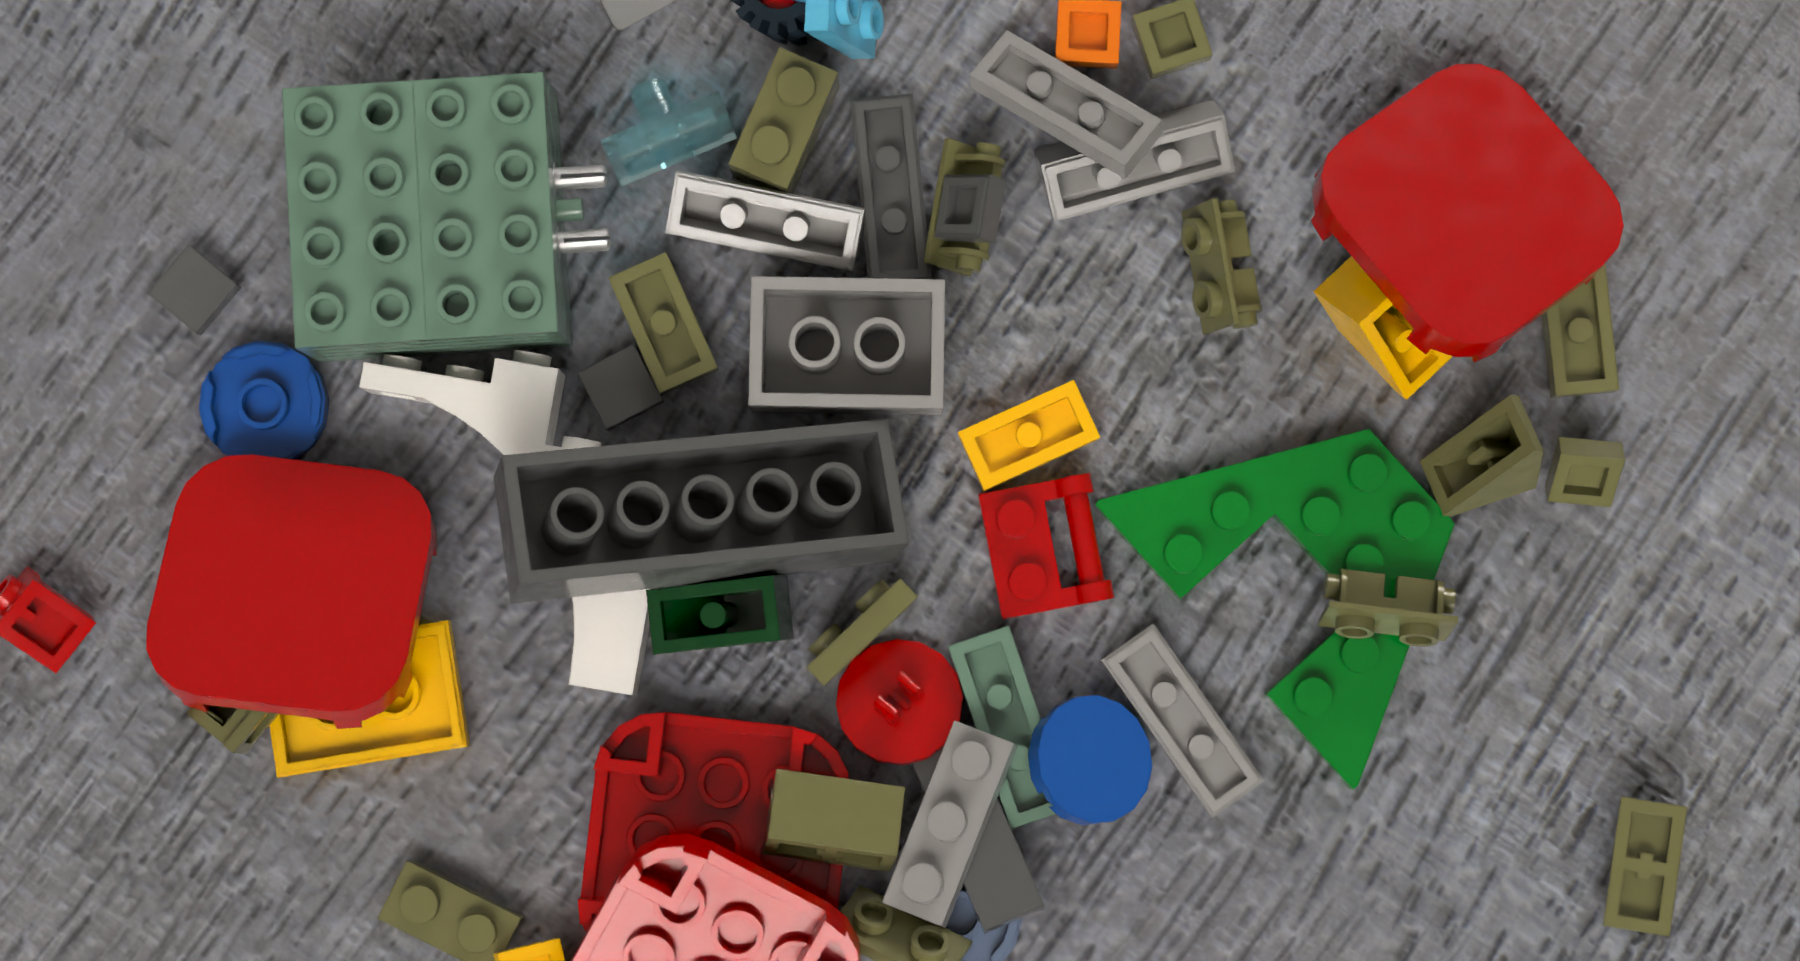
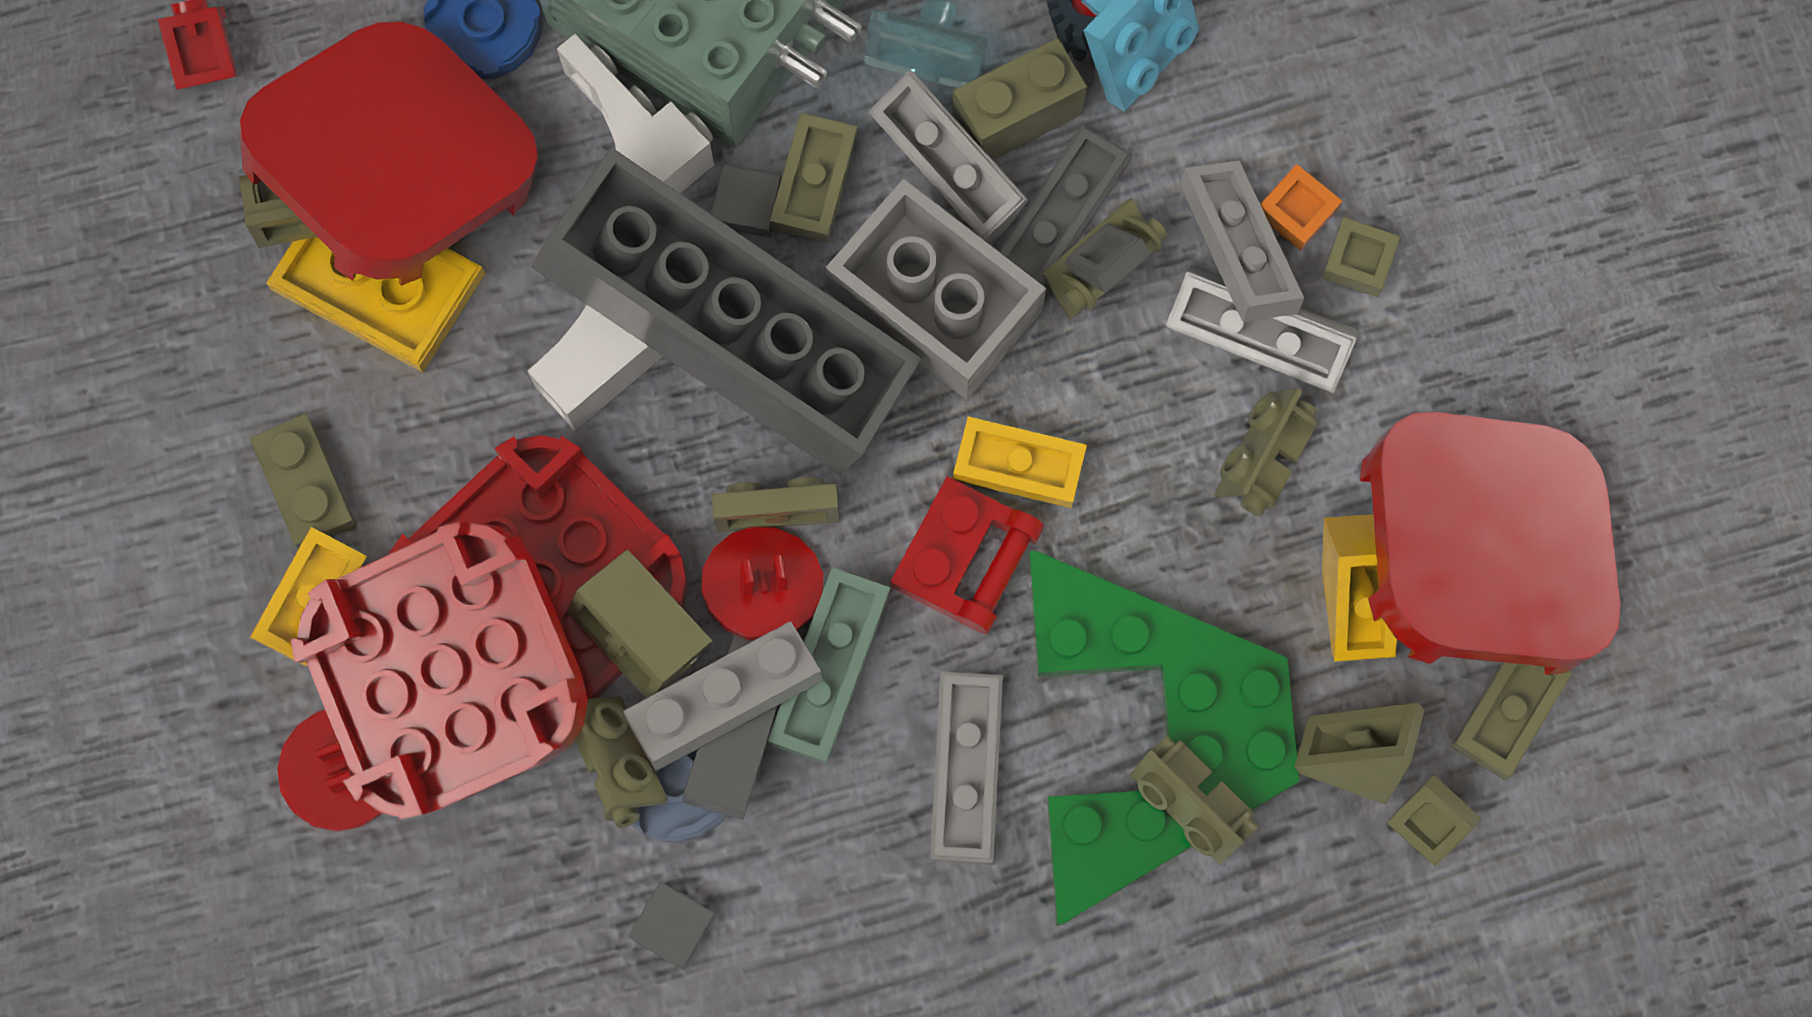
camera: 40 degrees right, 10 degrees down
dark green slope [646,575,794,655] -> none
blue tile [1028,695,1152,825] -> none

